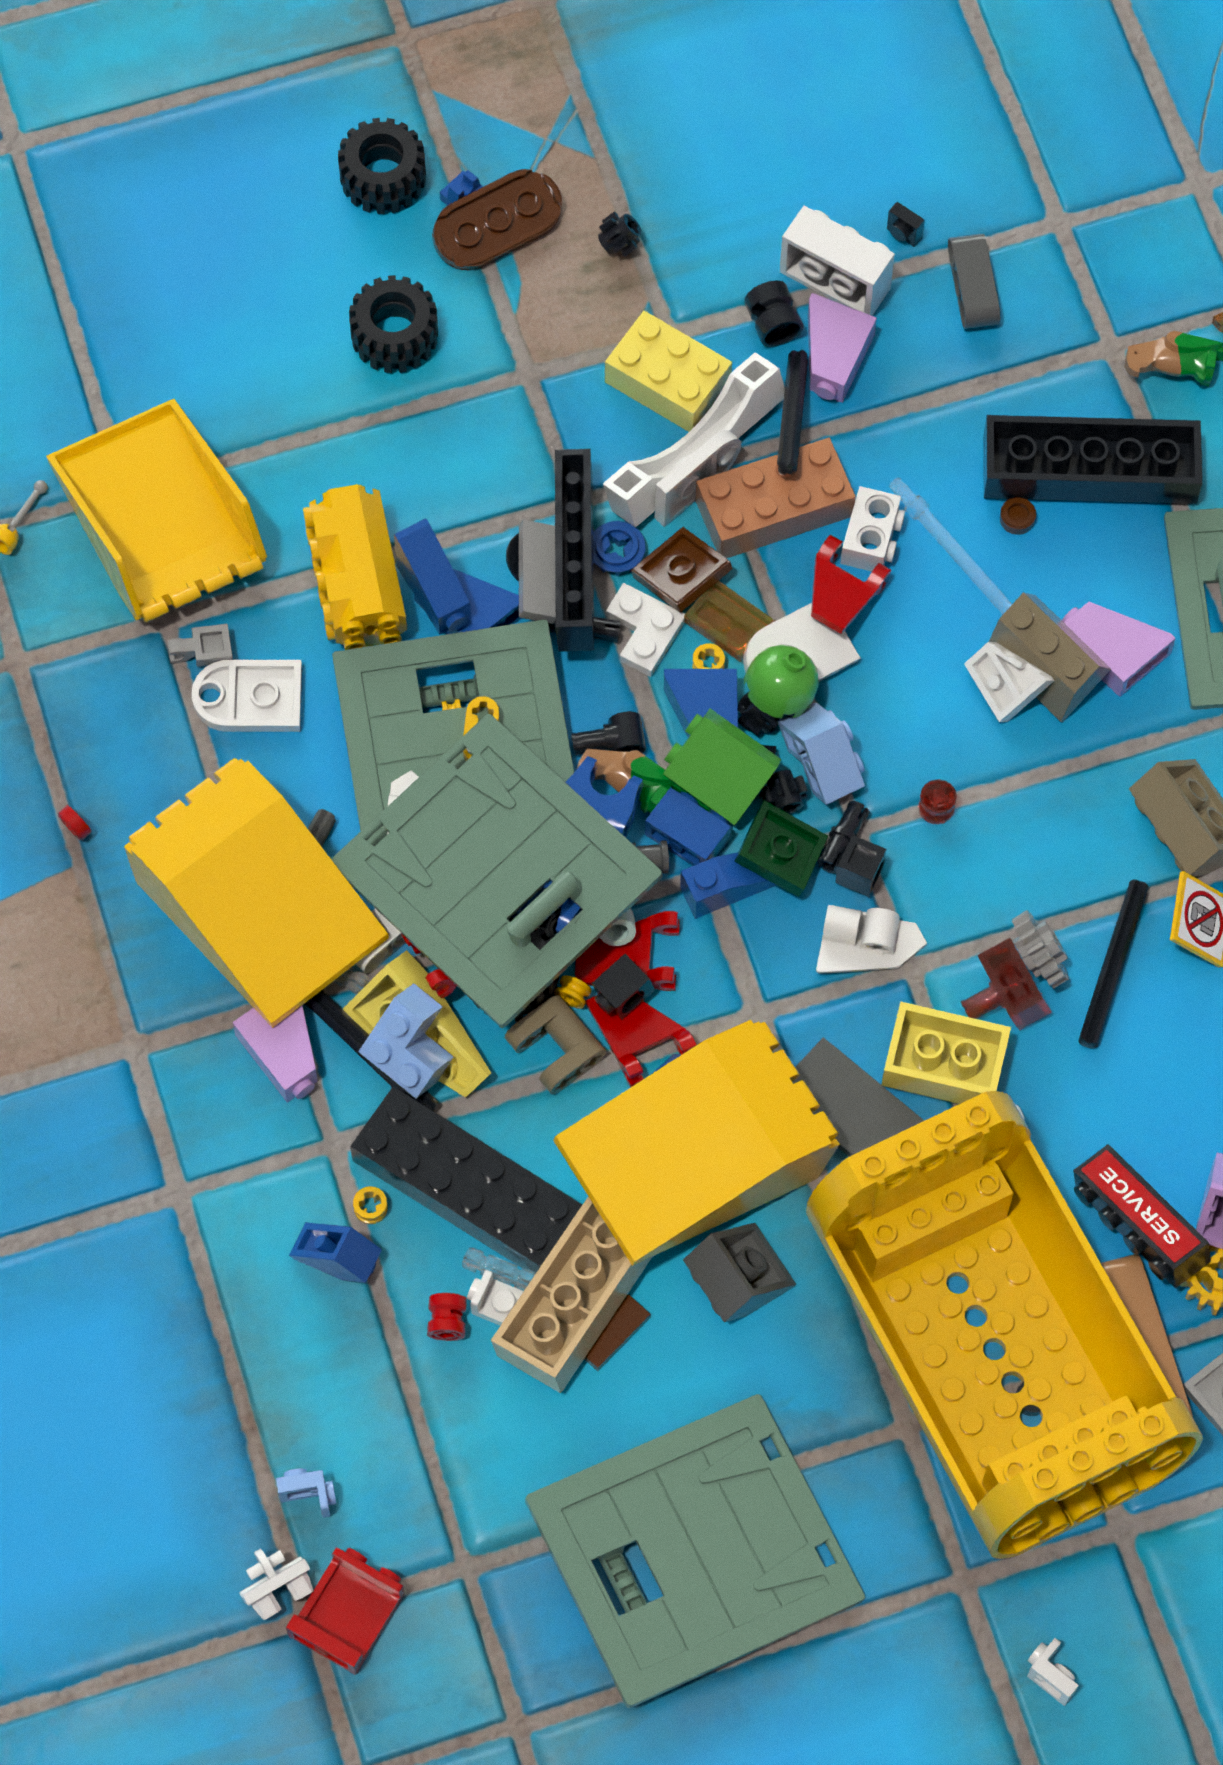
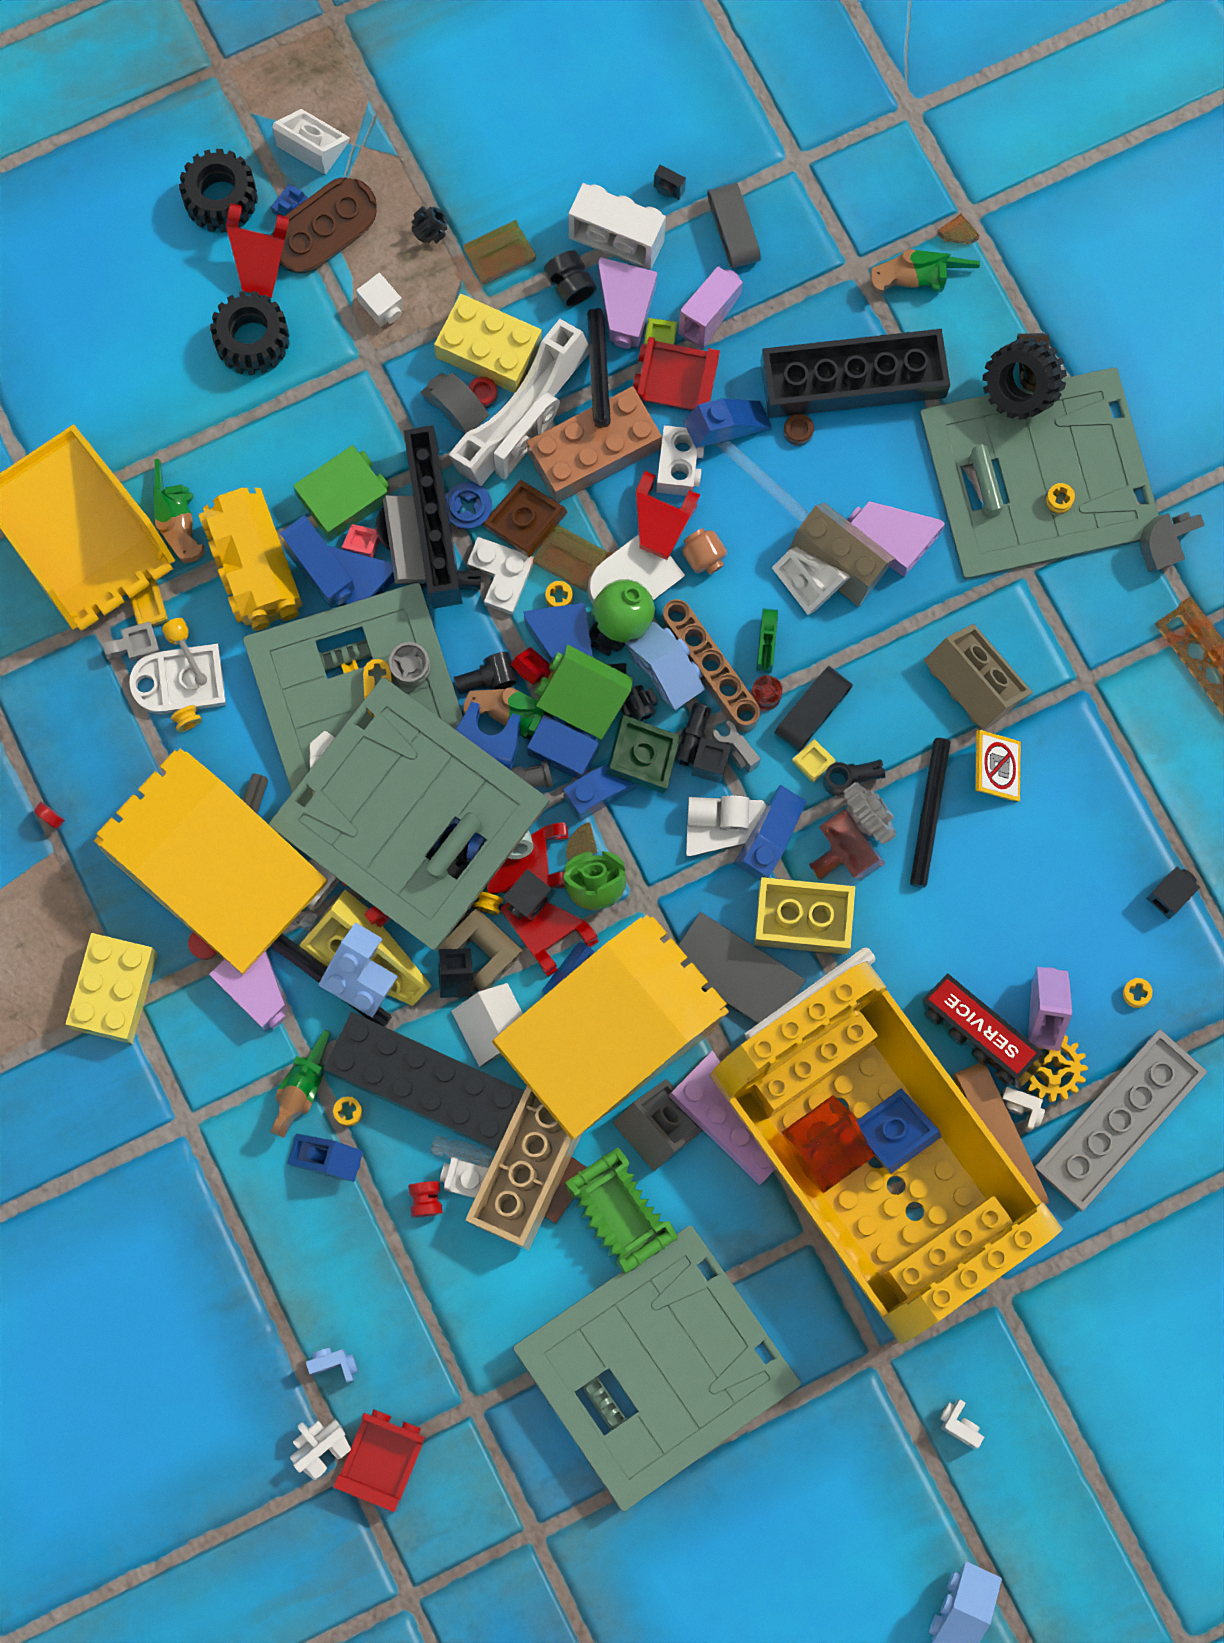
camera: 10 degrees left, 10 degrees up
none -> light yellow brick [66,933,158,1044]
none -> yellow tile [130,577,169,627]
none -> animal [153,459,204,564]
none -> hinge [162,618,207,686]
none -> yellow bush [170,705,202,732]
none -> red tile [188,932,218,960]
none -> red flag [226,203,289,298]
none -> animal [270,1030,331,1138]
none -> white slope [272,109,350,175]
none -> bright green brick [293,445,390,542]
none -> coral plate [342,524,380,558]
none -> white brick [356,272,404,327]
none -> light grey wheel [389,642,431,687]
none -> dark grey brick [420,372,490,434]
none -> black brick [438,948,473,998]
none -> white slope [451,983,523,1068]
none -> clear orange plate [463,220,536,285]
none -> red tile [468,377,498,409]
none -> red plate [510,646,551,685]
none -> bright green cylinder [563,851,626,910]
none -> bright green piece [565,1147,678,1274]
none -> clear orange tile [566,822,597,861]
none -> red panel [633,337,720,411]
none -> lime tile [644,318,678,344]
none -> medium nougat beam [663,599,760,732]
none -> lavender wing [668,1050,775,1185]
none -> lavender slope [678,267,743,349]
none -> nougat head [682,528,727,575]
none -> blue slope [683,398,772,448]
none -> light grey plate [712,720,761,773]
none -> blue slope [733,785,807,880]
none -> green piece [756,608,778,673]
none -> black beam [774,666,853,752]
none -> clear red brick [782,1095,875,1194]
none -> light yellow tile [792,739,836,783]
none -> black pin [823,759,885,796]
none -> blue plate [851,1088,942,1174]
none -> white bracket [1001,1087,1045,1132]

